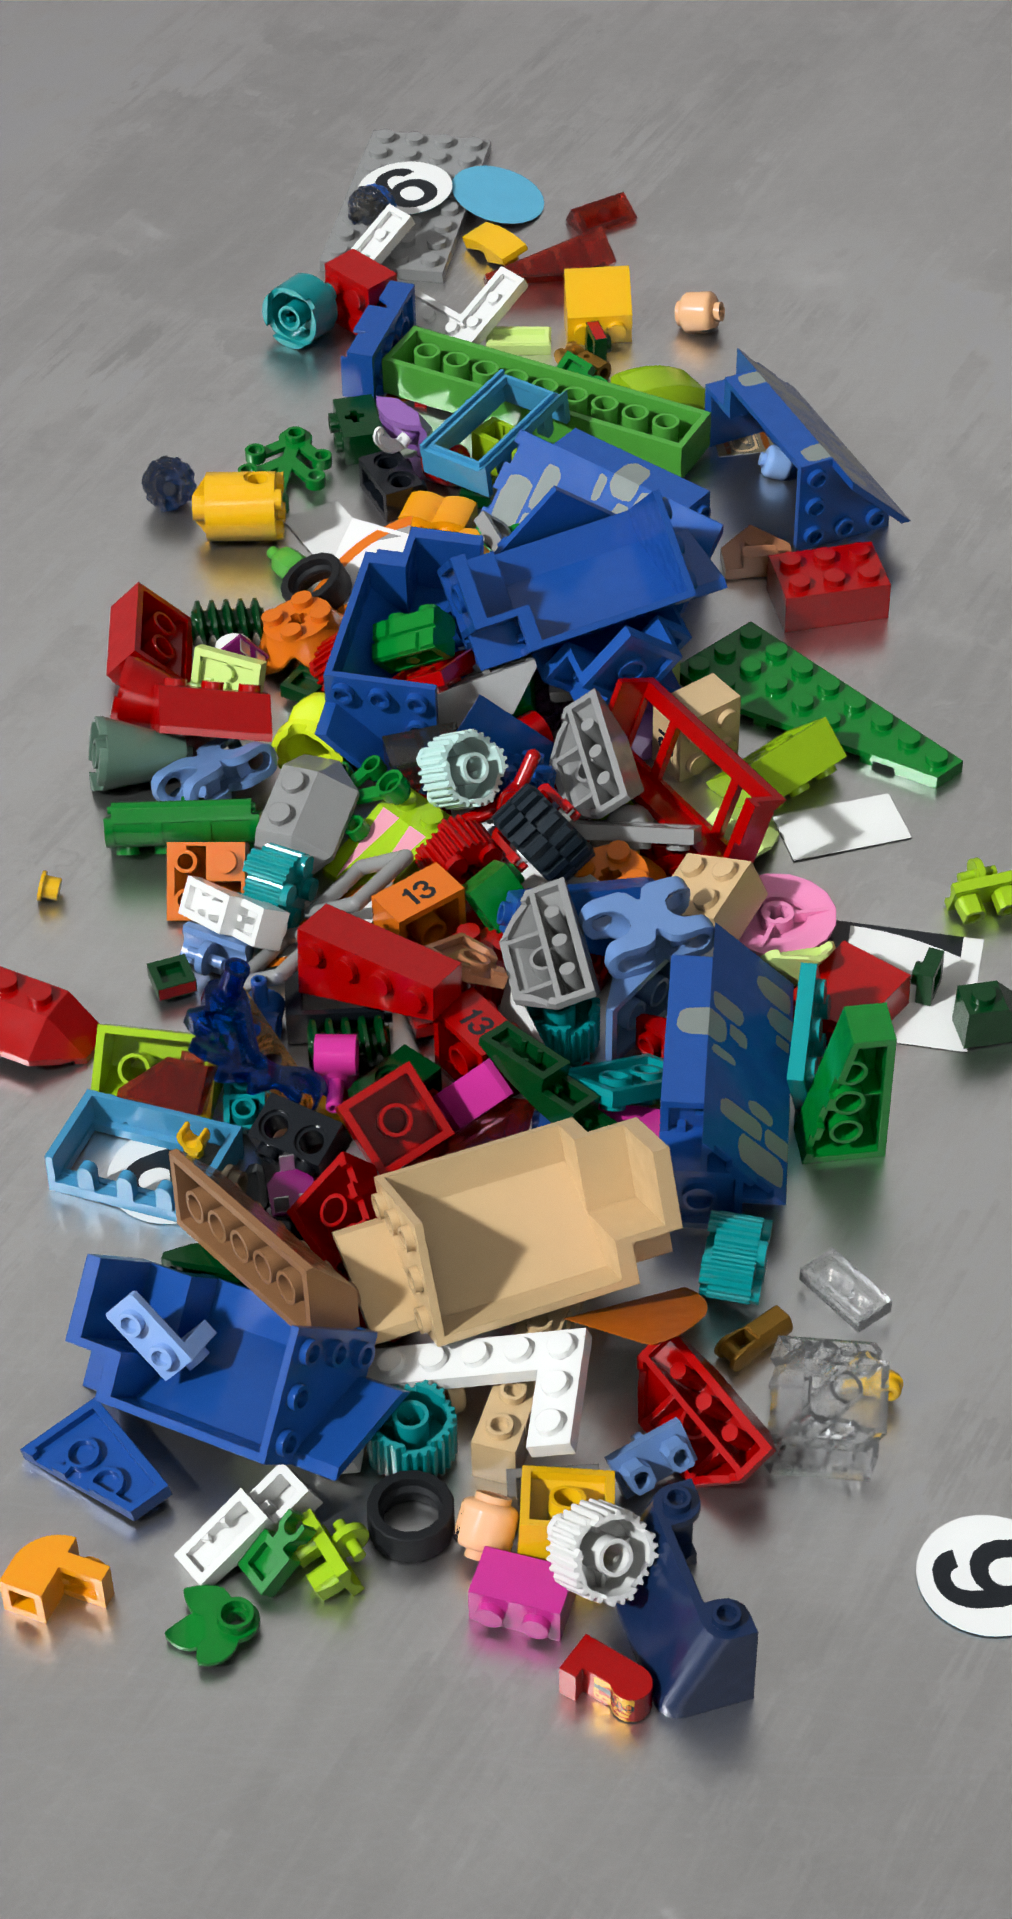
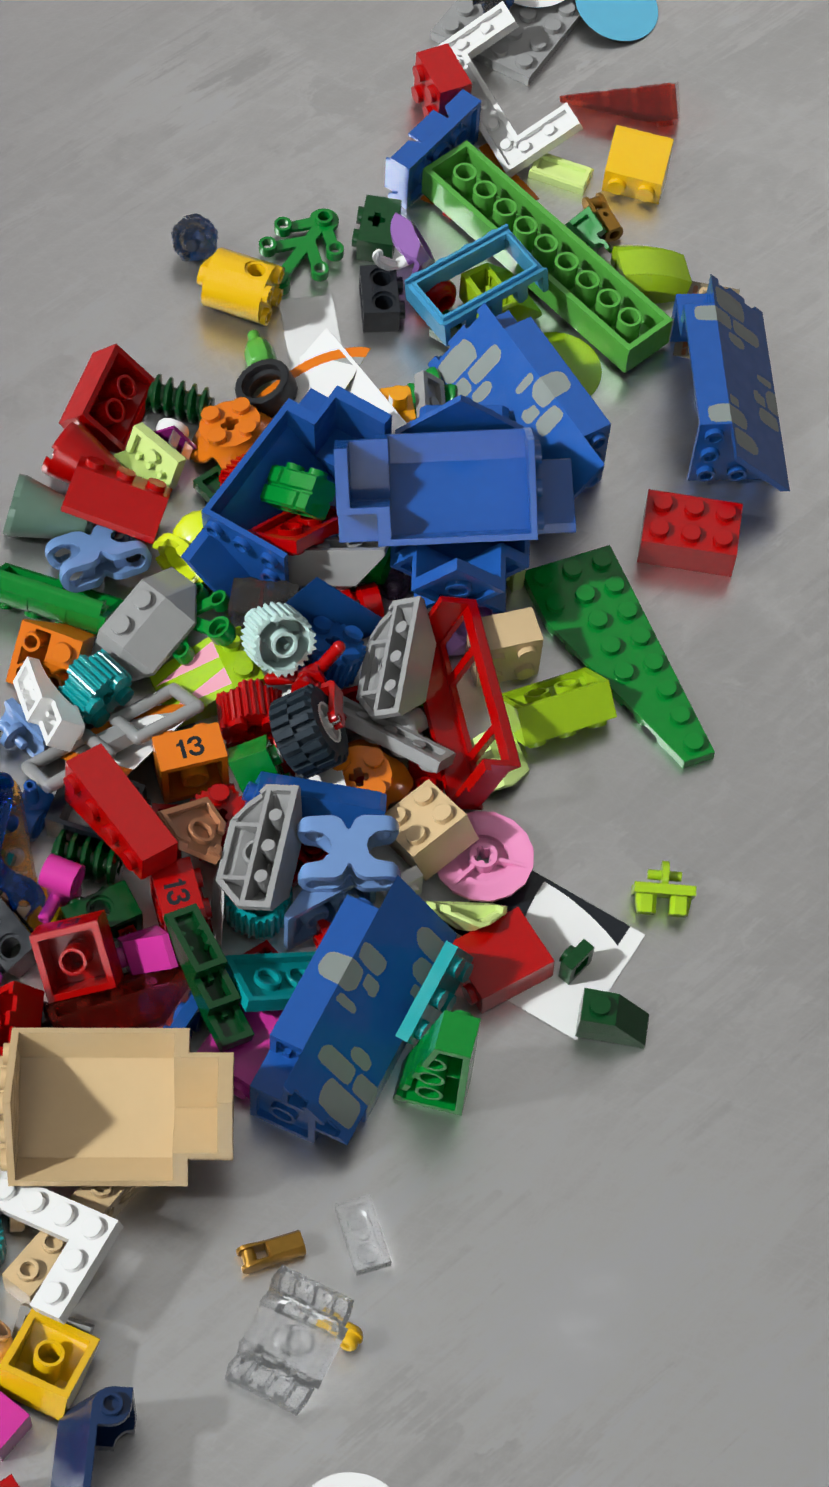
camera: 15 degrees right, 15 degrees up
teal brick [262,273,338,349] -> none
light orange brick [398,491,478,533] -> none
yellow slope [462,222,528,266] -> none
white brick [546,1498,659,1606] -> none
orange sticker [563,1287,708,1345] -> none
clear red slope [566,192,637,238] -> none
dark green plate [585,321,612,361] -> none
medium blue hips [604,1417,698,1500] -> none
red wedge [637,1335,777,1488] -> none
light nougat head [675,291,725,334] -> none
teal brick [698,1210,773,1305] -> none
nougat plate [720,525,792,580] -> none
white sticker [772,793,912,861] -> none

